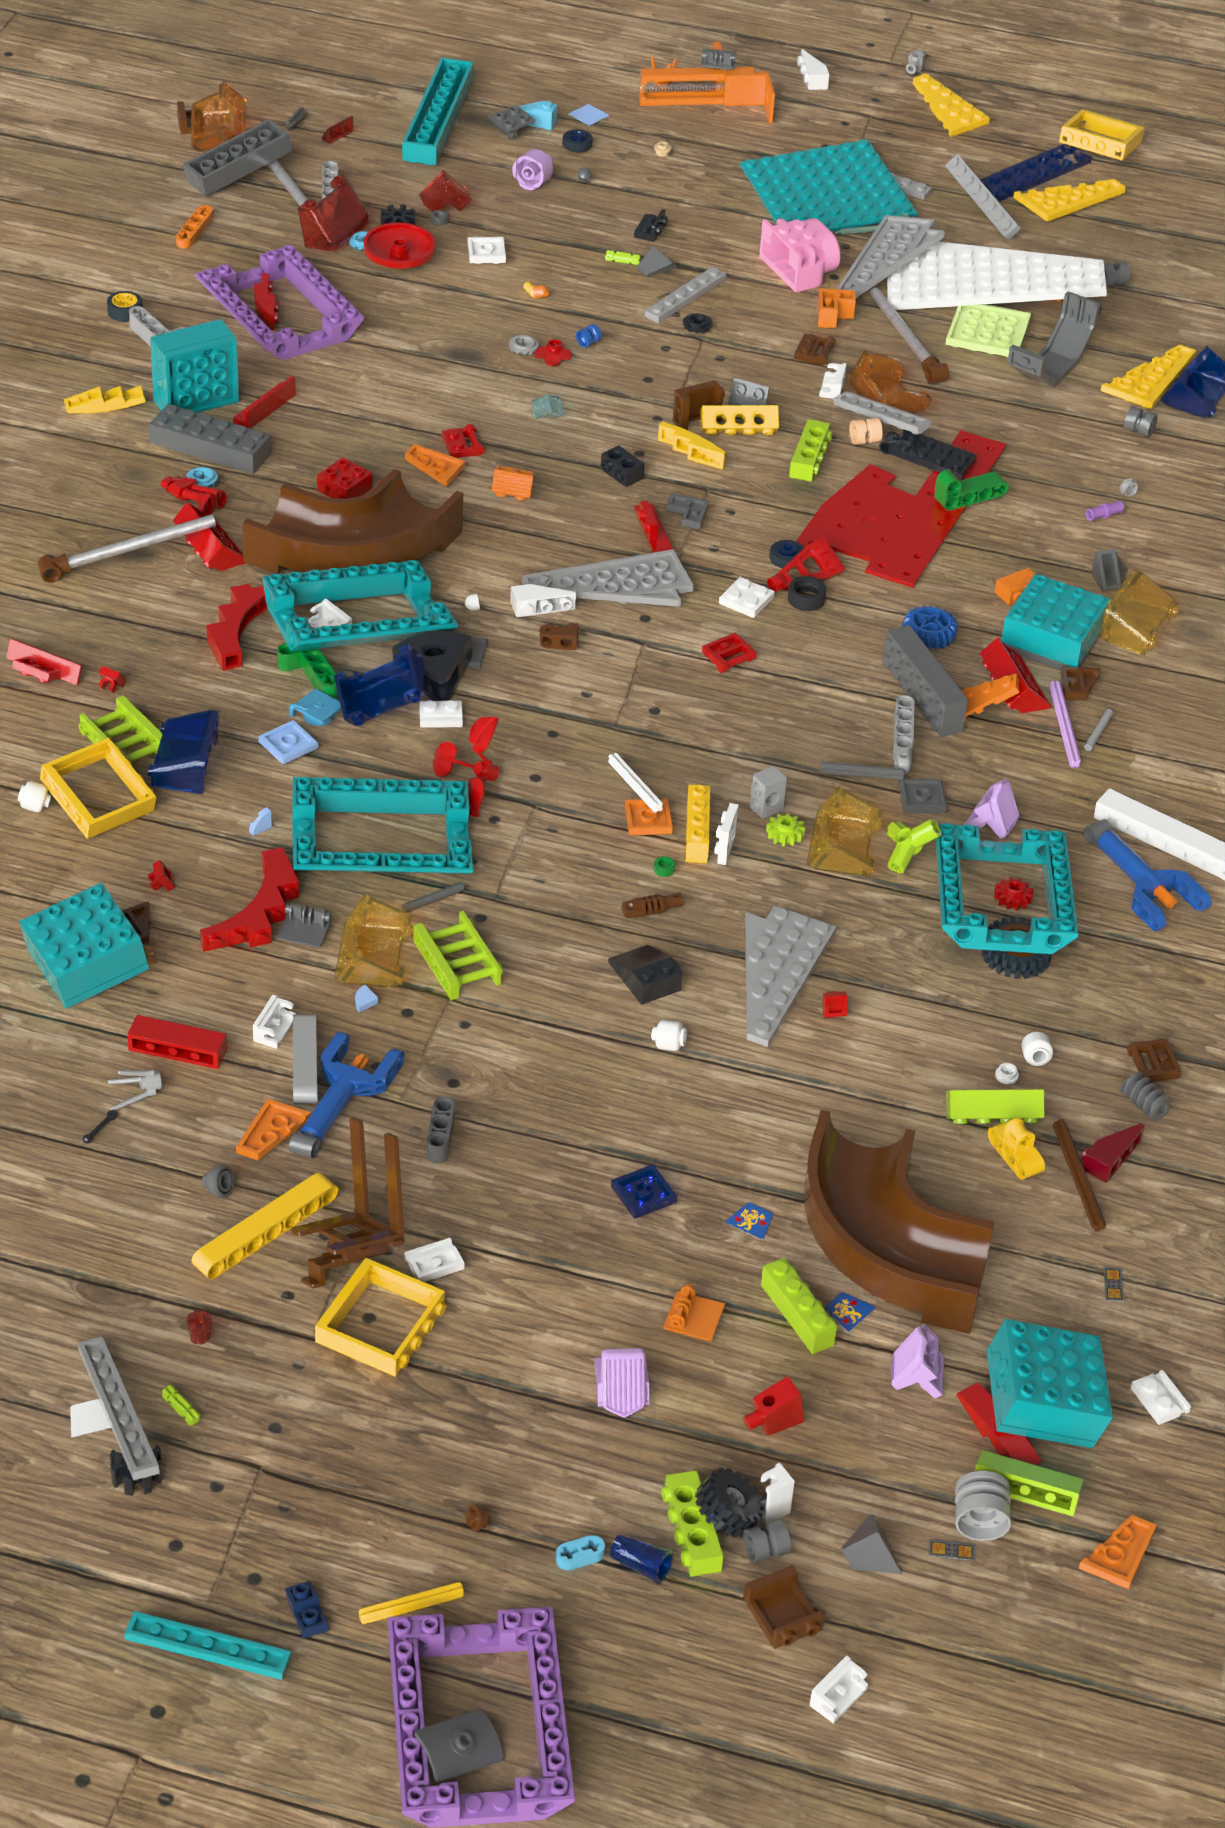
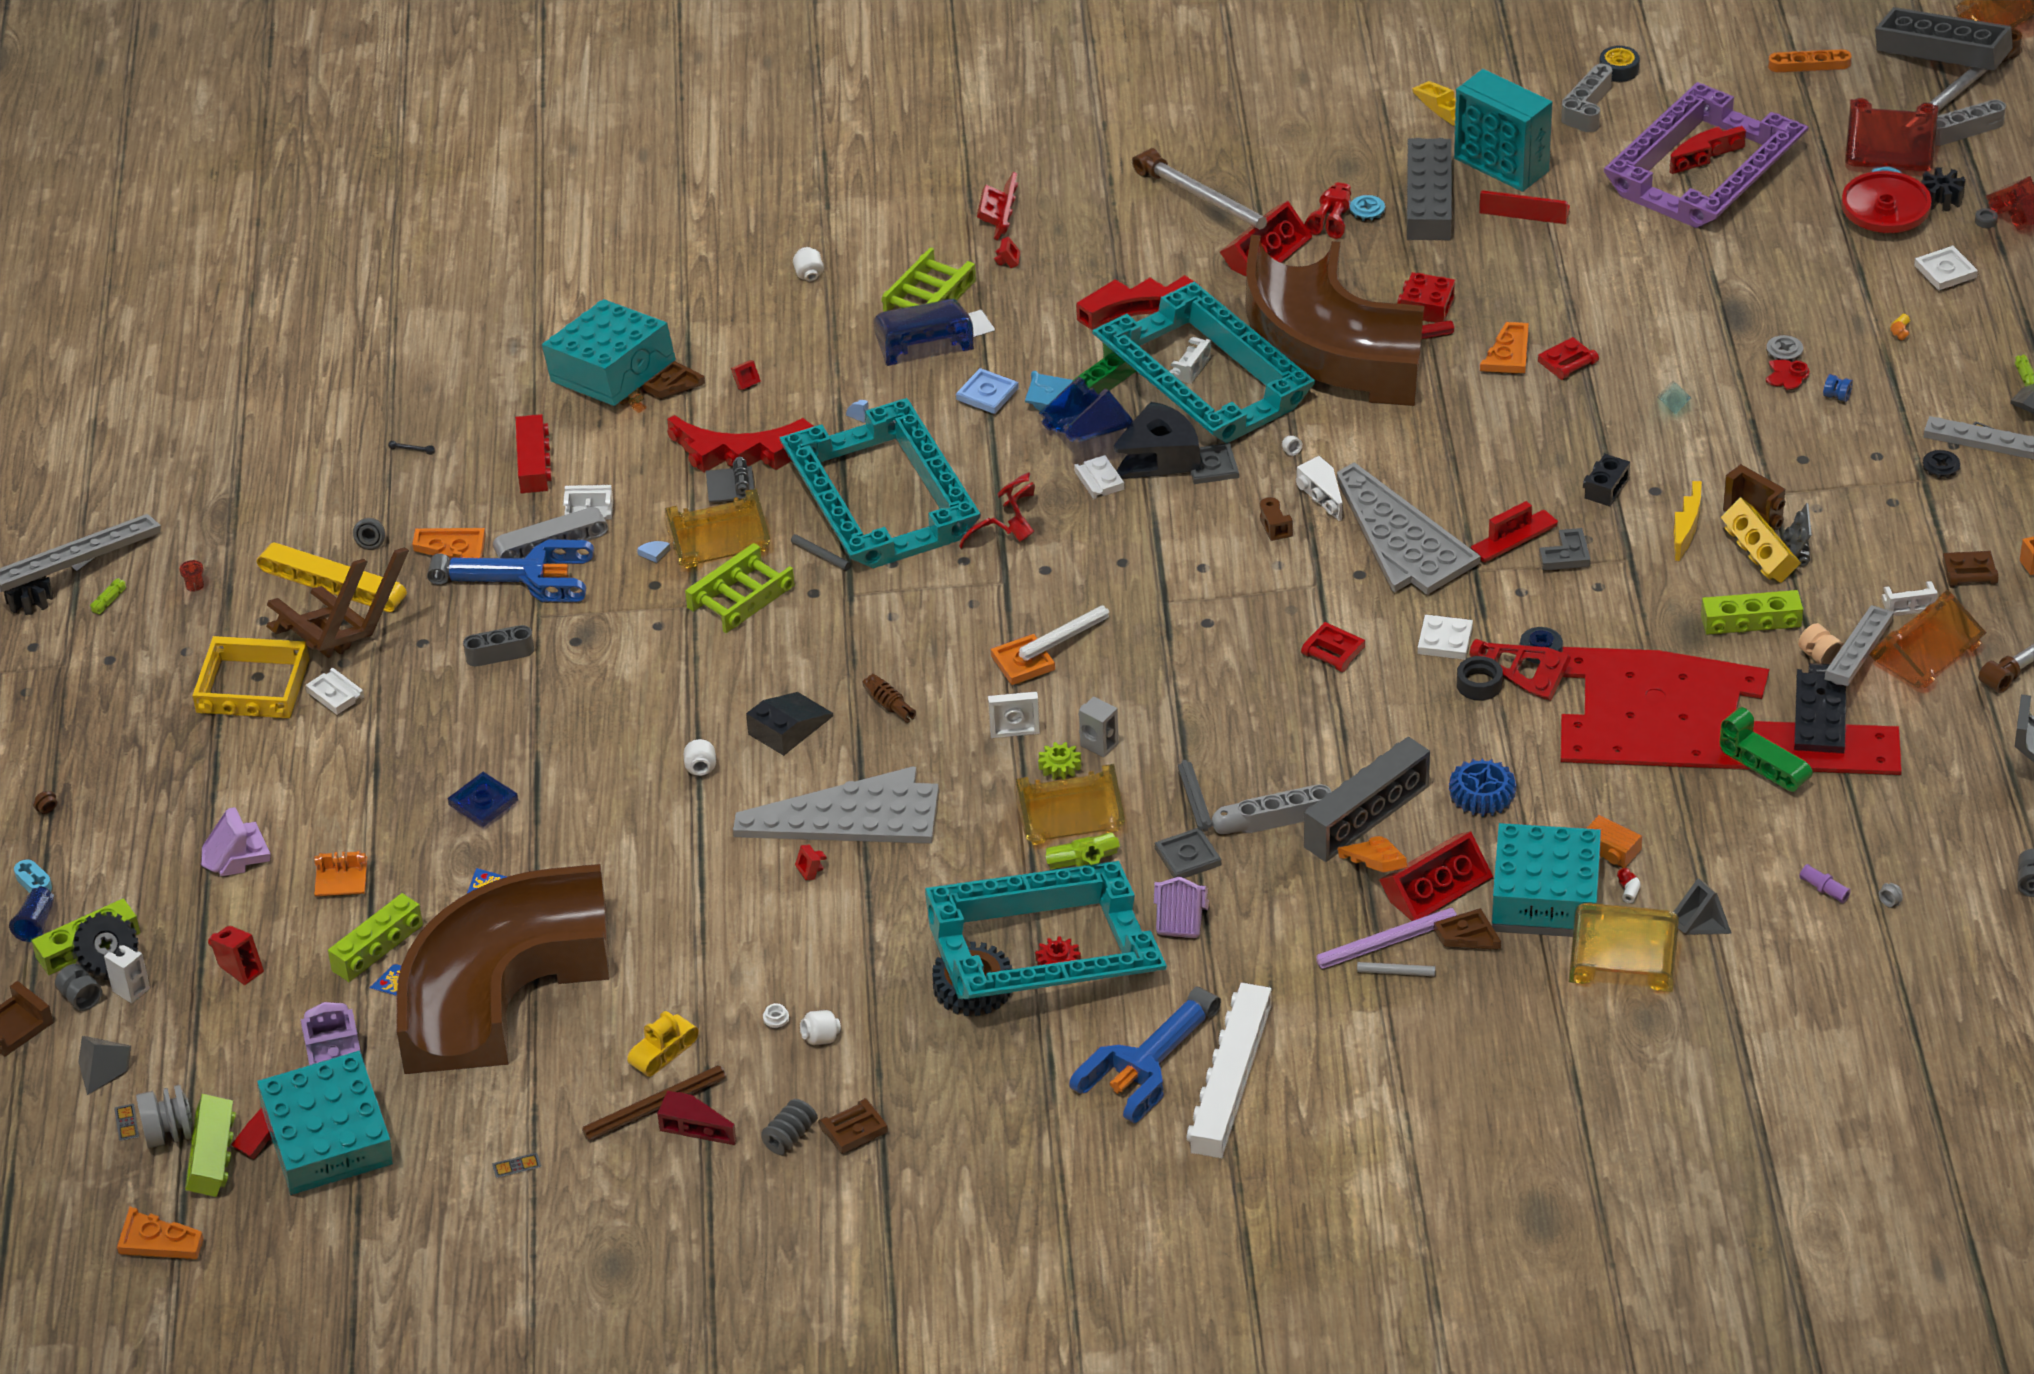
camera: 75 degrees right, 0 degrees up
yellow window [40,738,156,839] -> none
light grey plant [108,1070,161,1111] -> none
orange brick [491,465,534,500] -> none
green tile [653,856,676,877] -> none
yellow brick [685,784,710,863] -> none
lime brick [946,1089,1044,1124] -> none
white plate [1131,1370,1191,1425] -> none

